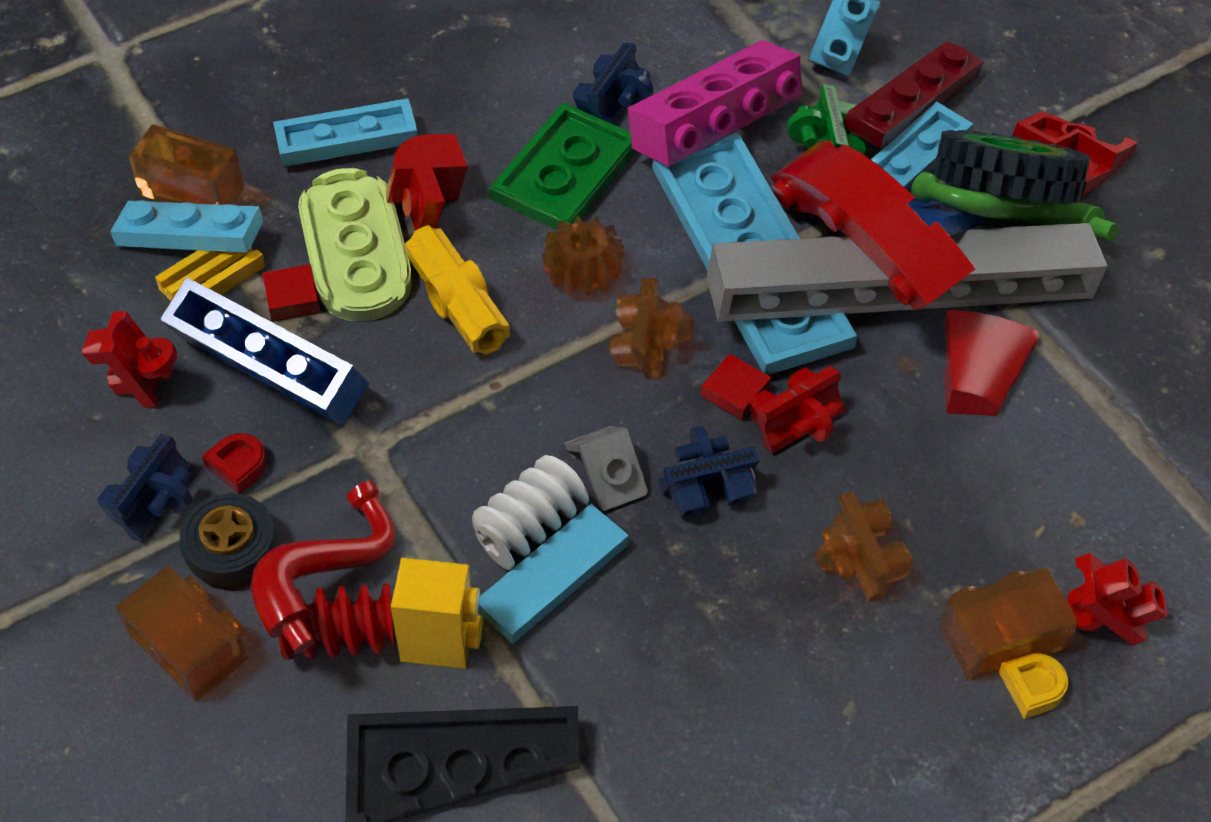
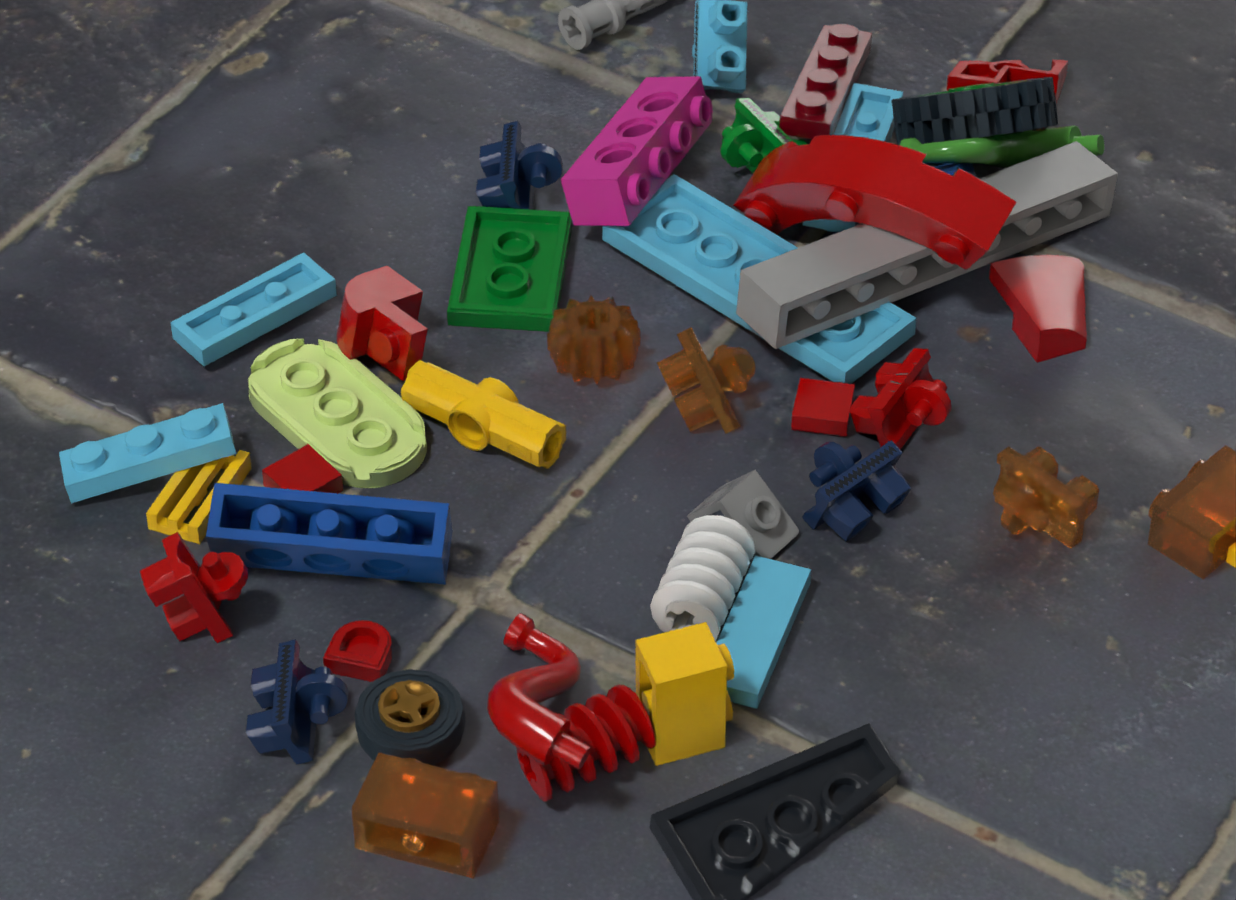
camera: 25 degrees left, 10 degrees down
clear orange brick [129,124,245,205] -> none

